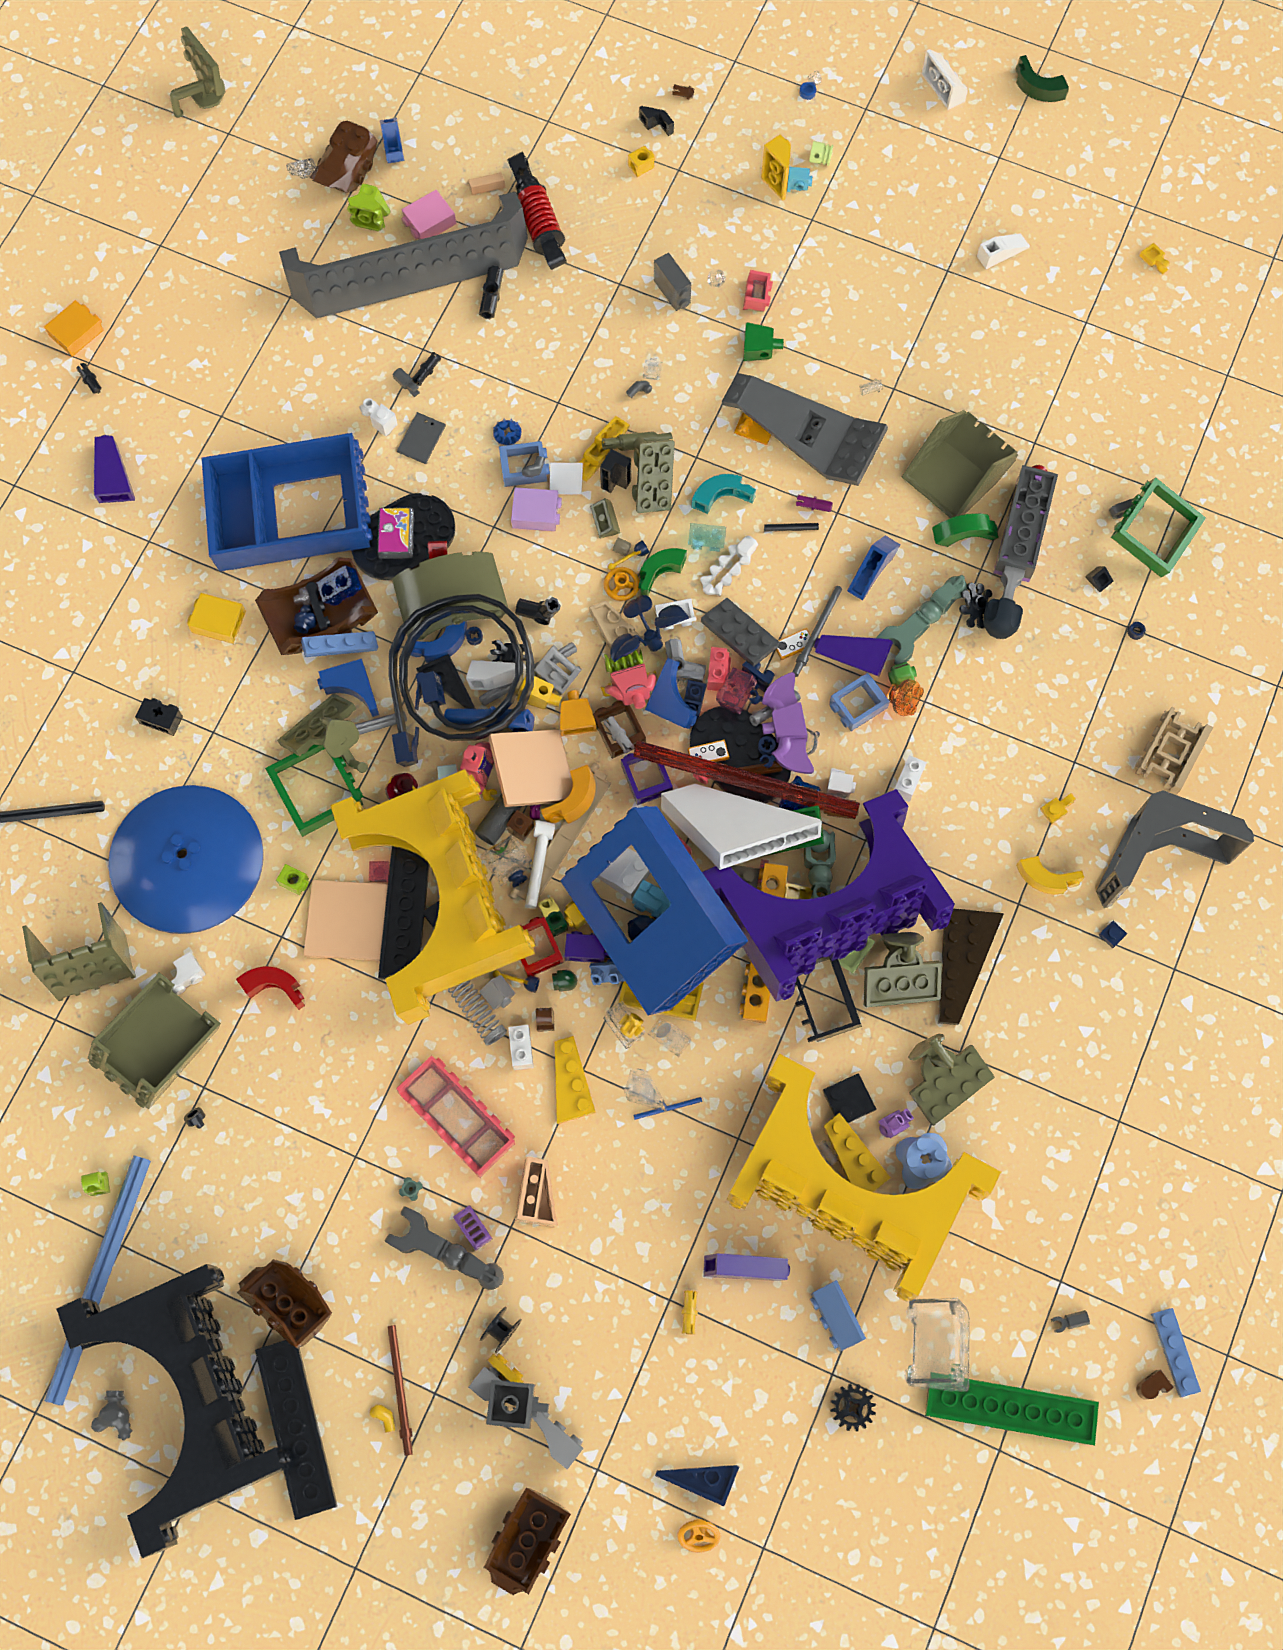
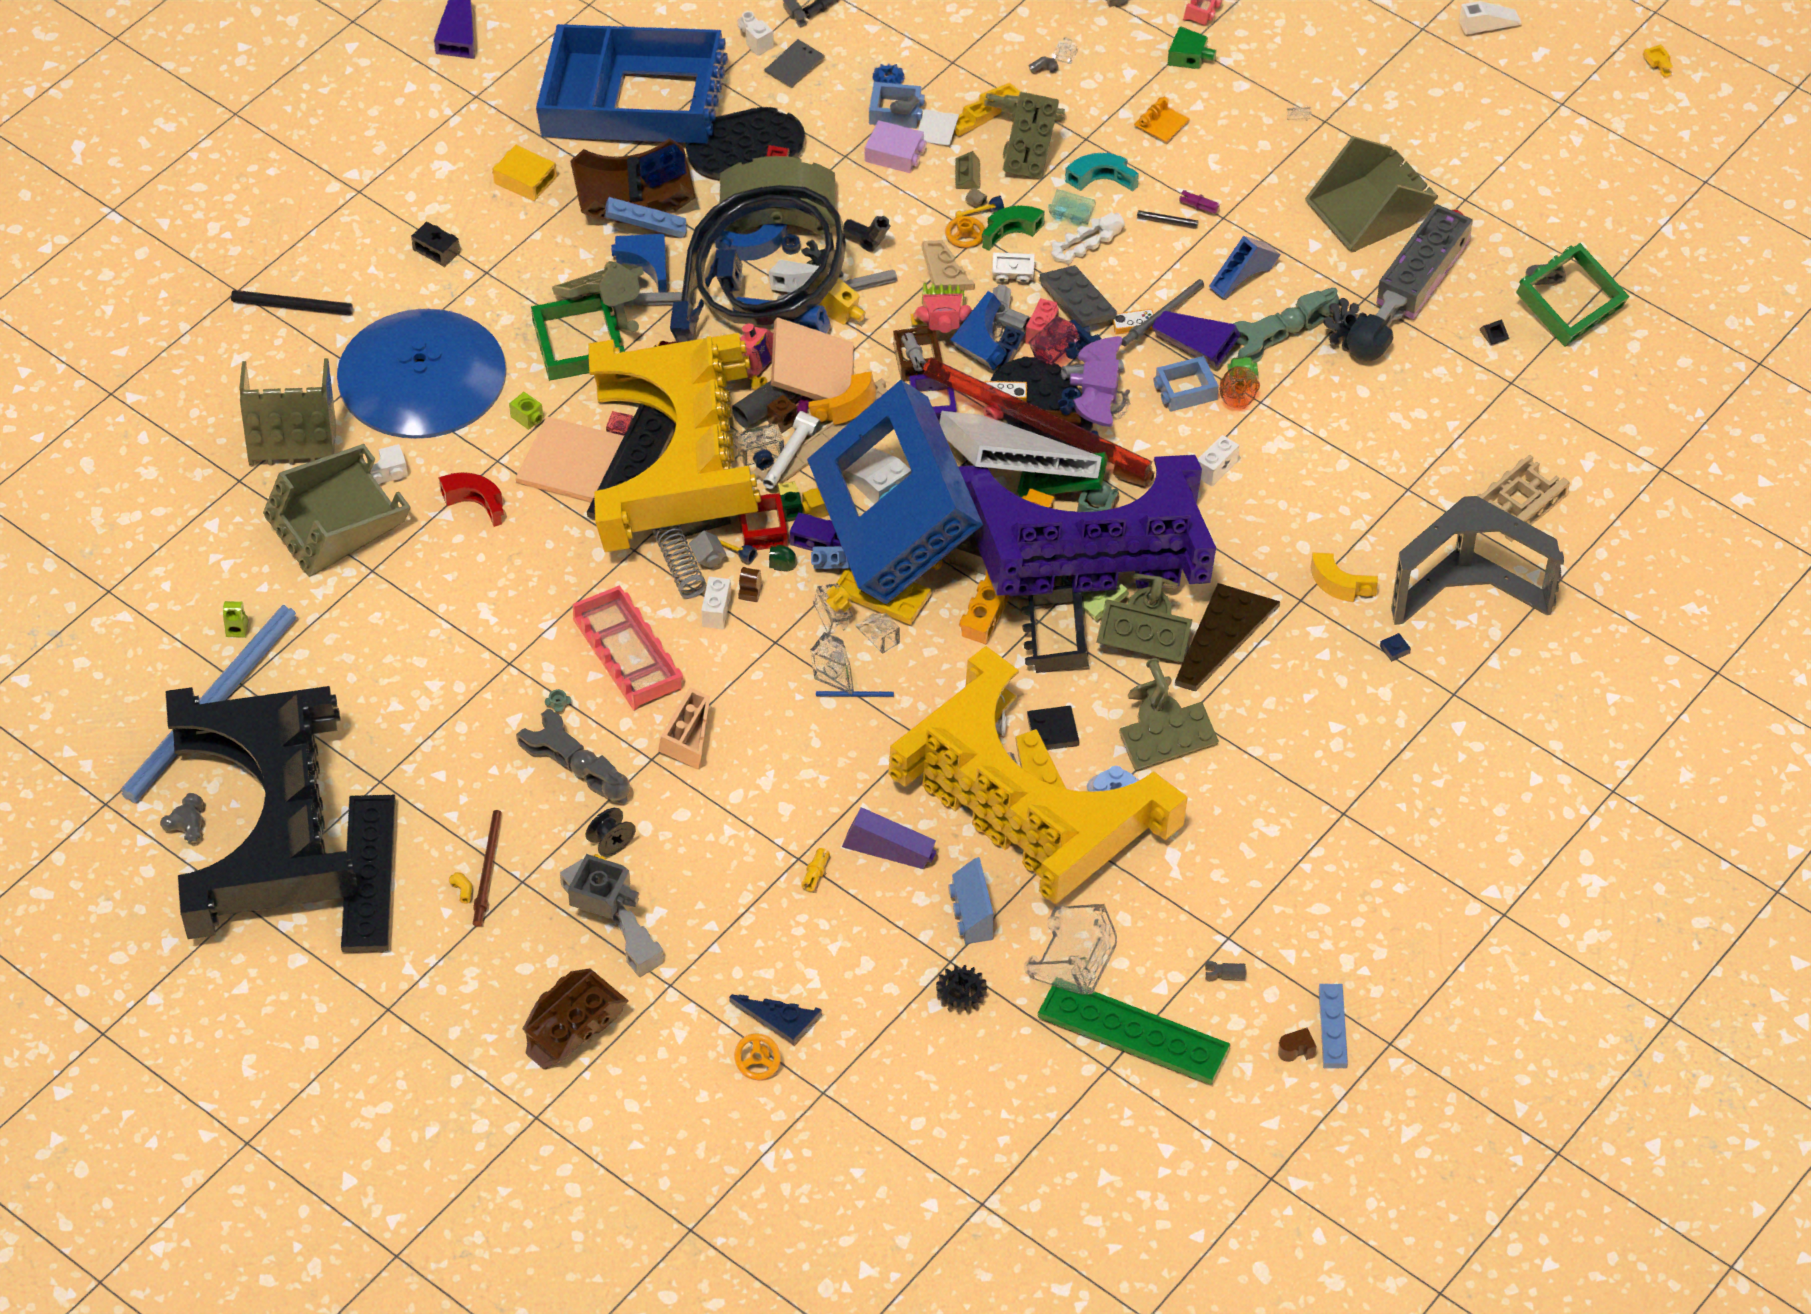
camera: 15 degrees right, 20 degrees down
black tile [184,1107,206,1129] -> none
reddish brown slope [236,1259,332,1348] -> none
clear tile [293,587,312,605] -> none
dark blue animal [294,605,317,634] -> none
piece [378,508,415,558] -> none
black wing [416,654,476,709] -> none
medium lavender slope [453,1205,493,1251] -> none
light grey plate [534,645,582,695] -> none
yellow wing [554,1036,596,1124] -> none
light orange torso [560,690,596,737] -> none
black piece [600,449,631,493] -> none
dark blue plant [610,595,689,663] -> none
dark grey wing [722,373,888,486] -> none
white brick [826,771,856,799] -> none
medium lavender hips [878,1109,914,1138] -> none
green arch [932,513,999,547] -> none
yellow plate [1040,793,1076,824] -> none
dark blue axle [1127,622,1146,640] -> none

